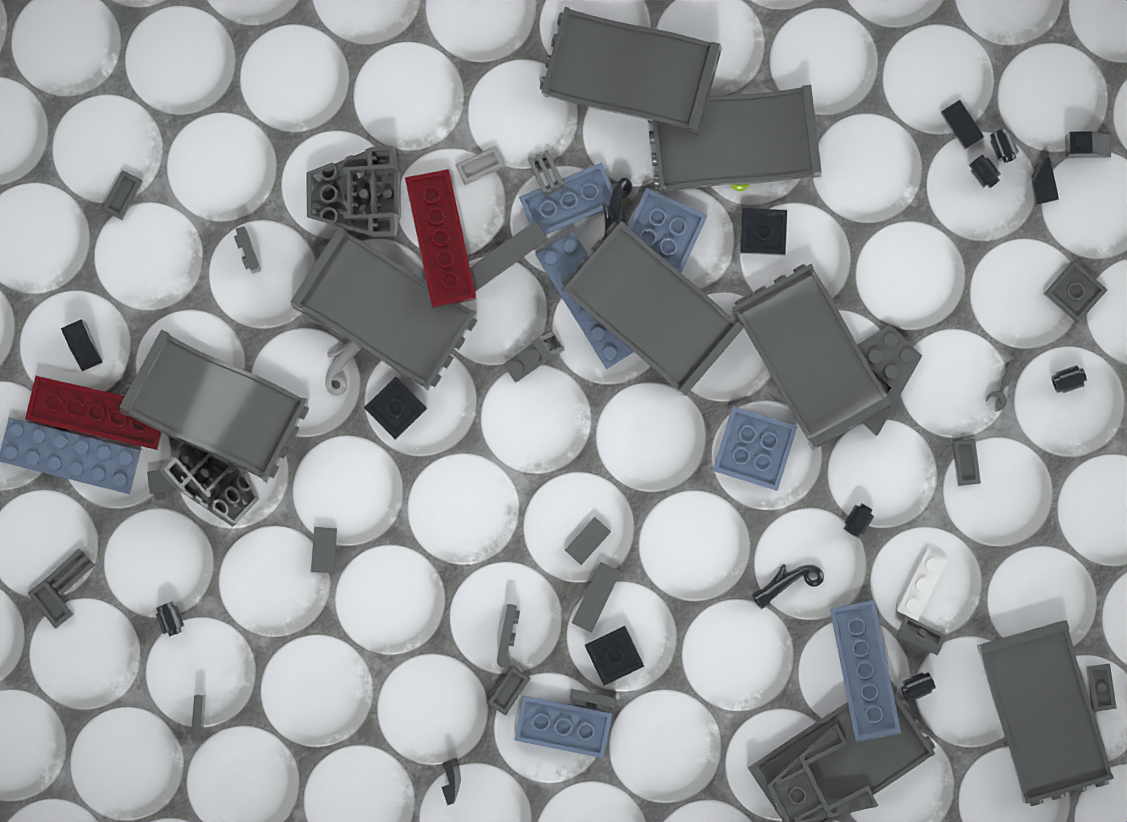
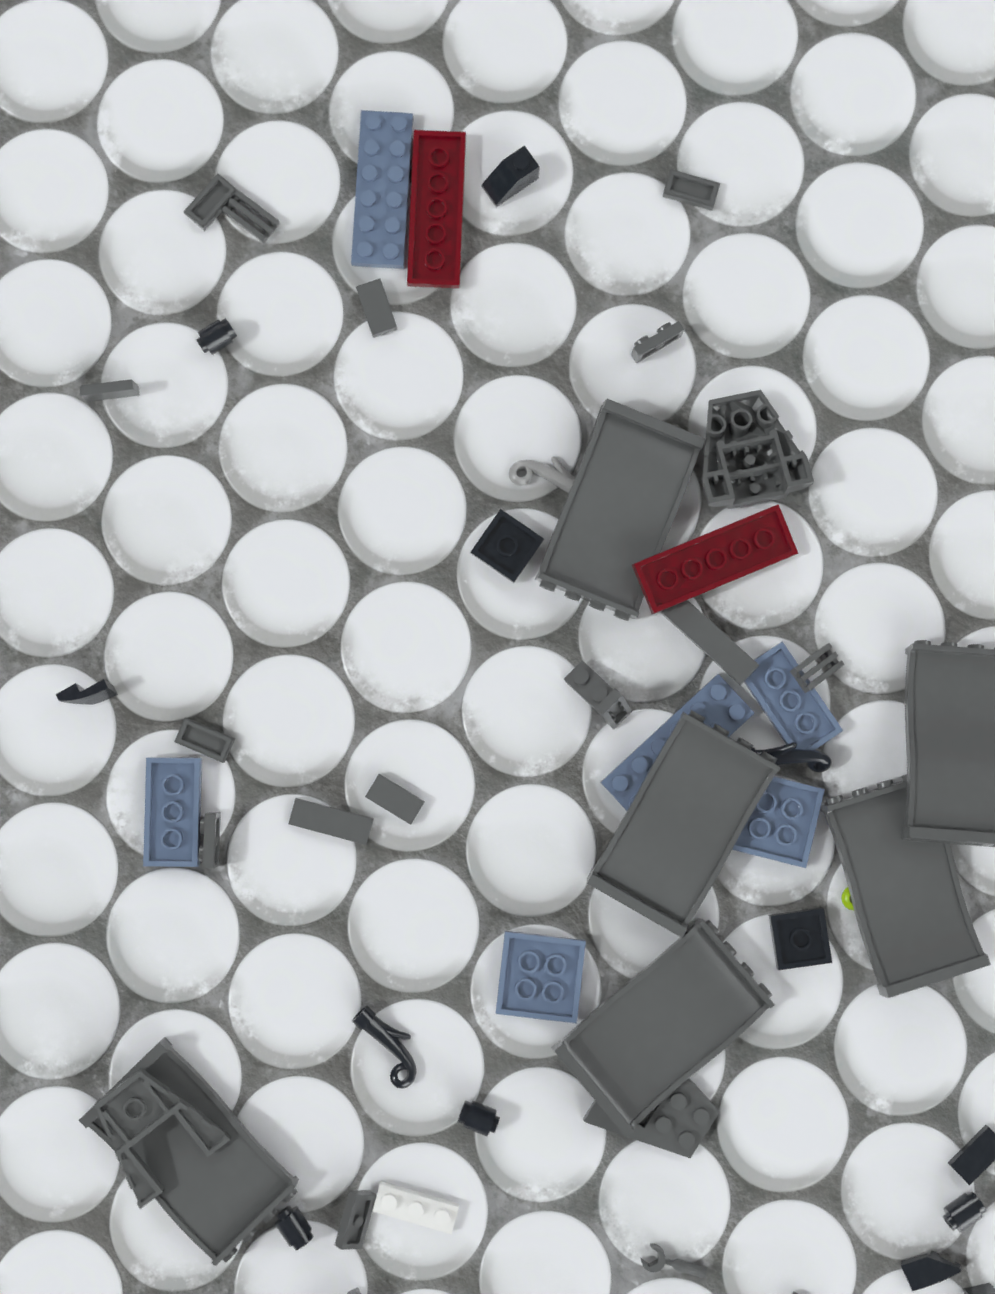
camera: 80 degrees right, 0 degrees up
dark grey panel [120,329,309,483] -> none
dark grey wedge [160,443,259,527] -> none
dark grey tile [311,527,337,574] -> none
light grey tile [455,146,505,185] -> none
dark grey plate [497,604,520,668] -> none
black plate [584,626,645,686] -> none
sand blue plate [830,600,901,742] -> none
dark grey tile [952,439,981,486] -> none
black brick [969,154,1001,188] -> none

